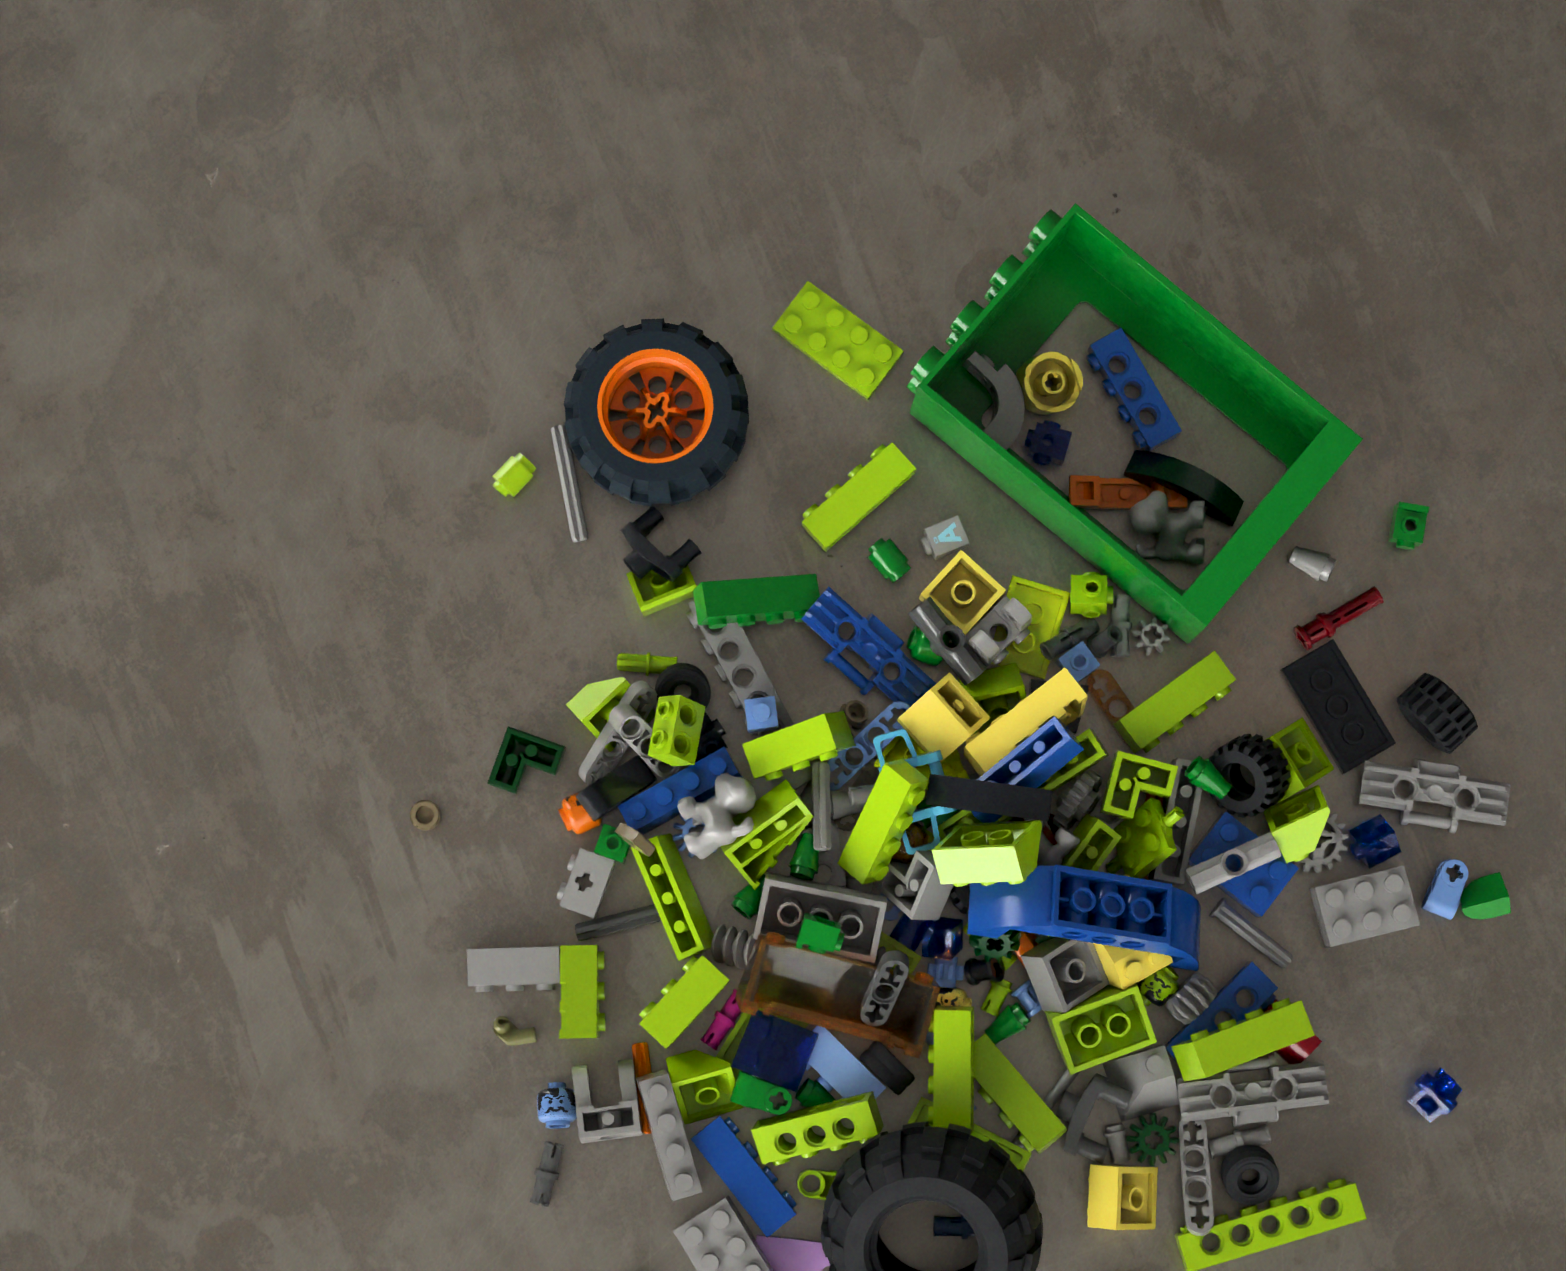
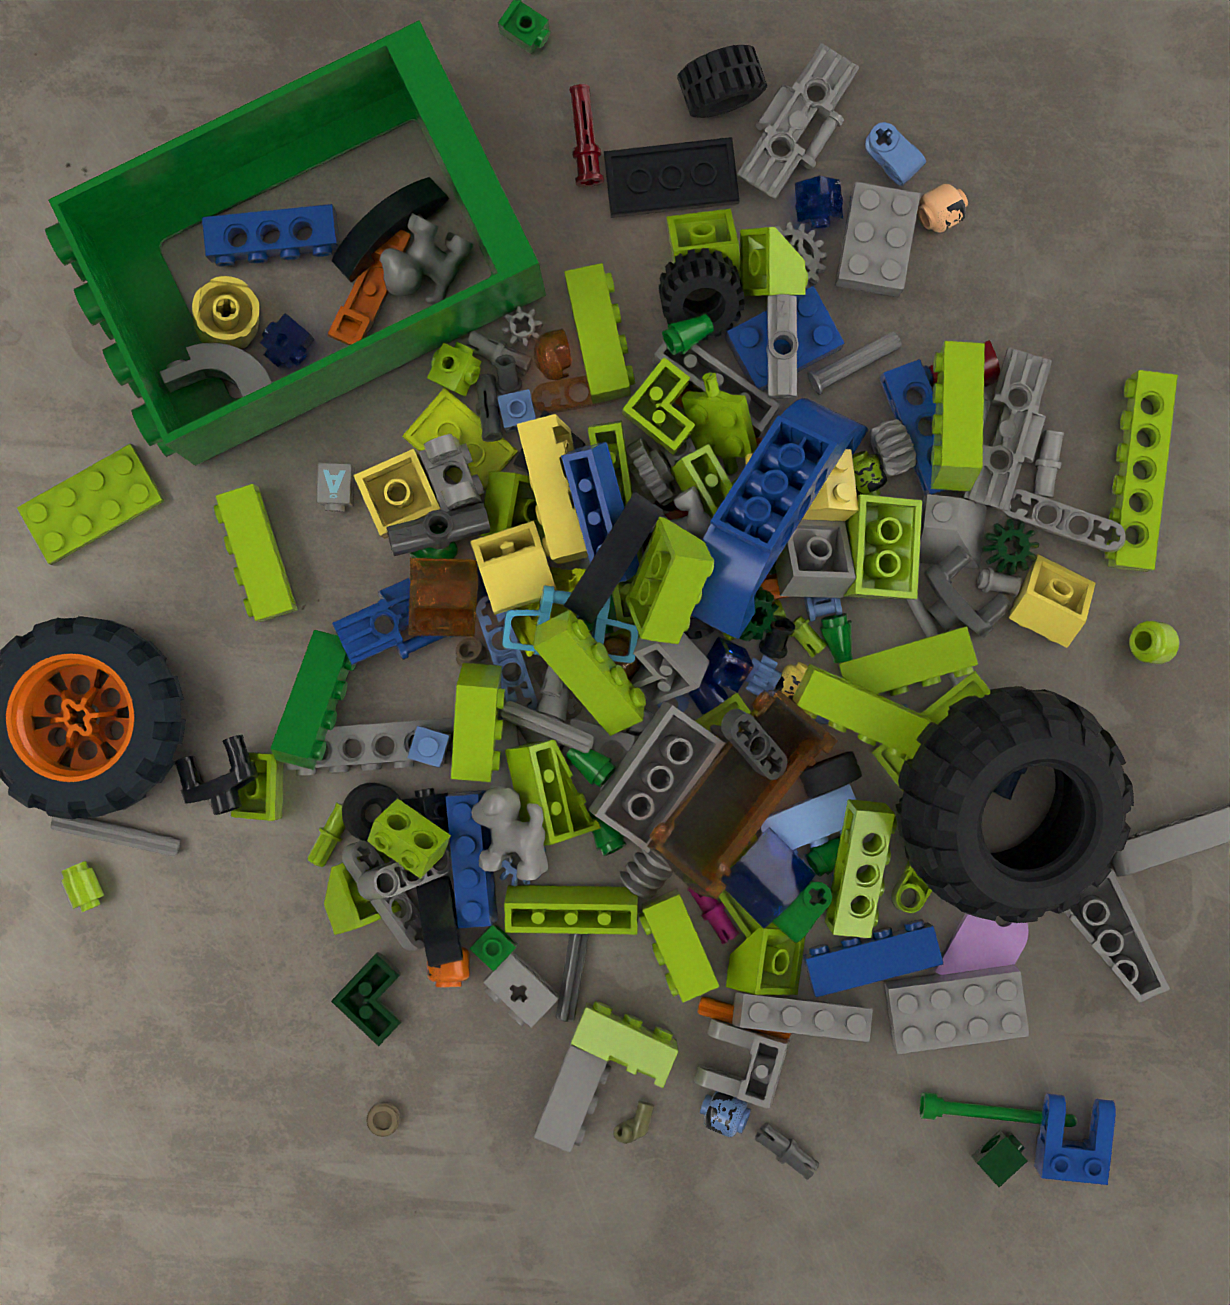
camera: 70 degrees left, 5 degrees up
dark tan tile [614,823,656,857] -> none
green brick [796,913,845,954] -> none
green brick [867,538,911,583] -> none
black tyre [1221,1145,1280,1205] -> none
light grey cone [1289,546,1337,582] -> none
clear blue brick [1408,1067,1462,1123] -> none
green brick [1460,872,1511,920] -> none
none -> clear orange slope [408,558,478,637]
none -> clear orange hair [533,328,571,380]
none -> light nougat head [917,184,968,233]

